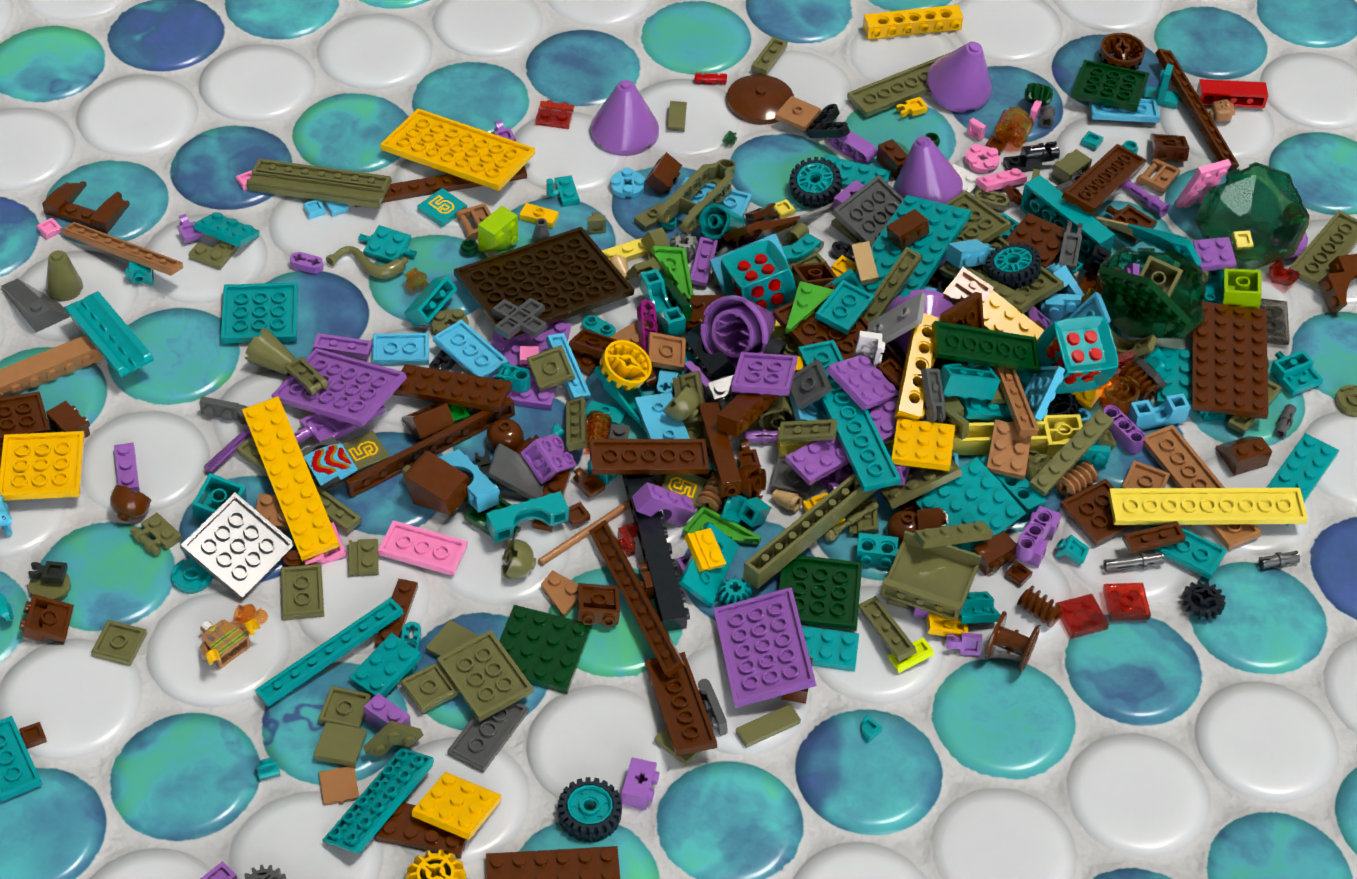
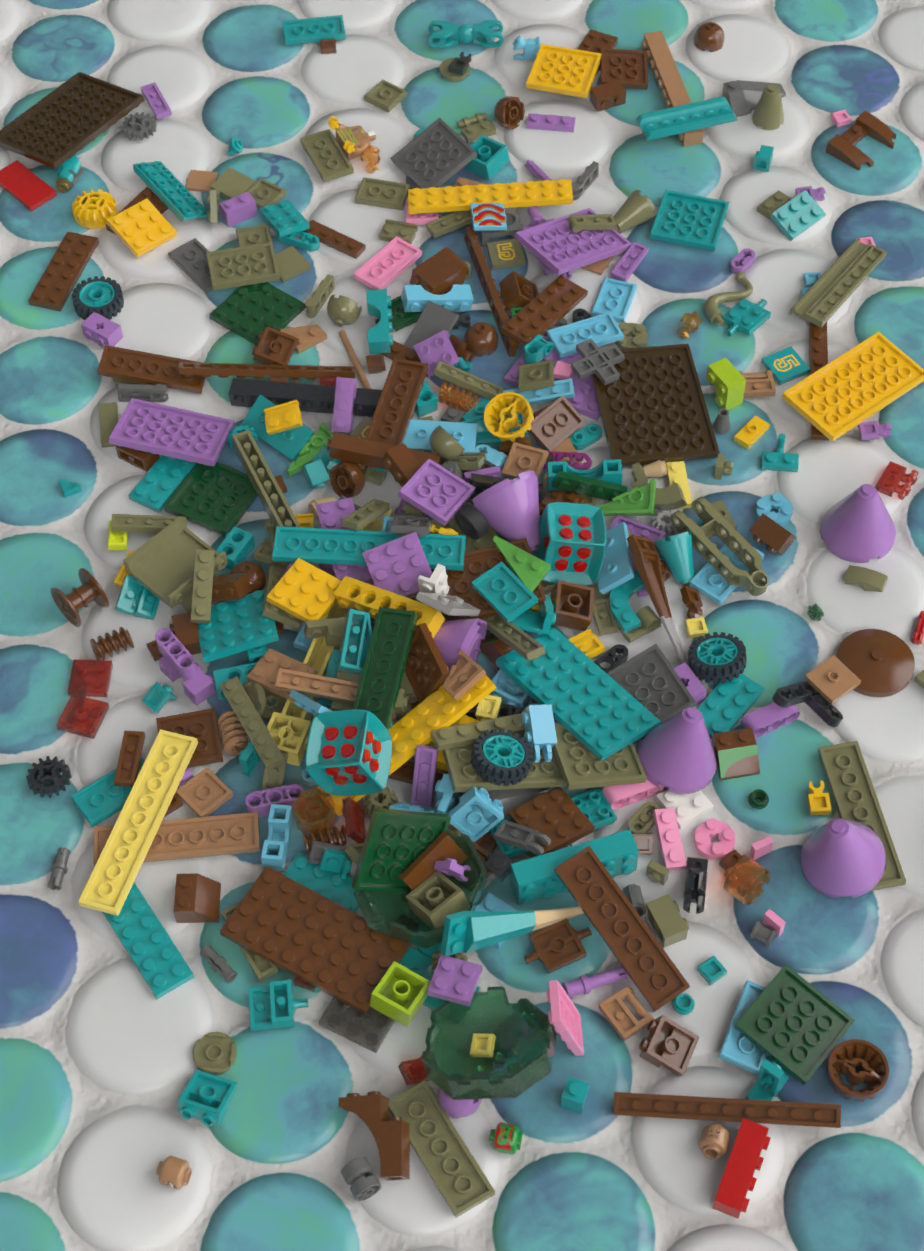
camera: 115 degrees right, 5 degrees up
reddish brown plate [19,594,74,643] -> none
medium nougat tile [61,222,183,276] -> none
teal plate [255,597,404,707] -> none
teal brick [404,275,457,327] -> none
reddish brown plate [737,439,760,467] -> none
tan tile [851,241,879,285] -> none
reddish brown brick [886,209,930,250] -> none
dark grey hinge [921,368,946,422] -> none
medium lavender plate [945,633,983,656] -> none
dark green gear [1024,83,1053,106] -> none
dark grey pin [1103,552,1165,572] -> none
none -> olive plate [300,129,354,182]
none -> olive plate [305,274,335,318]

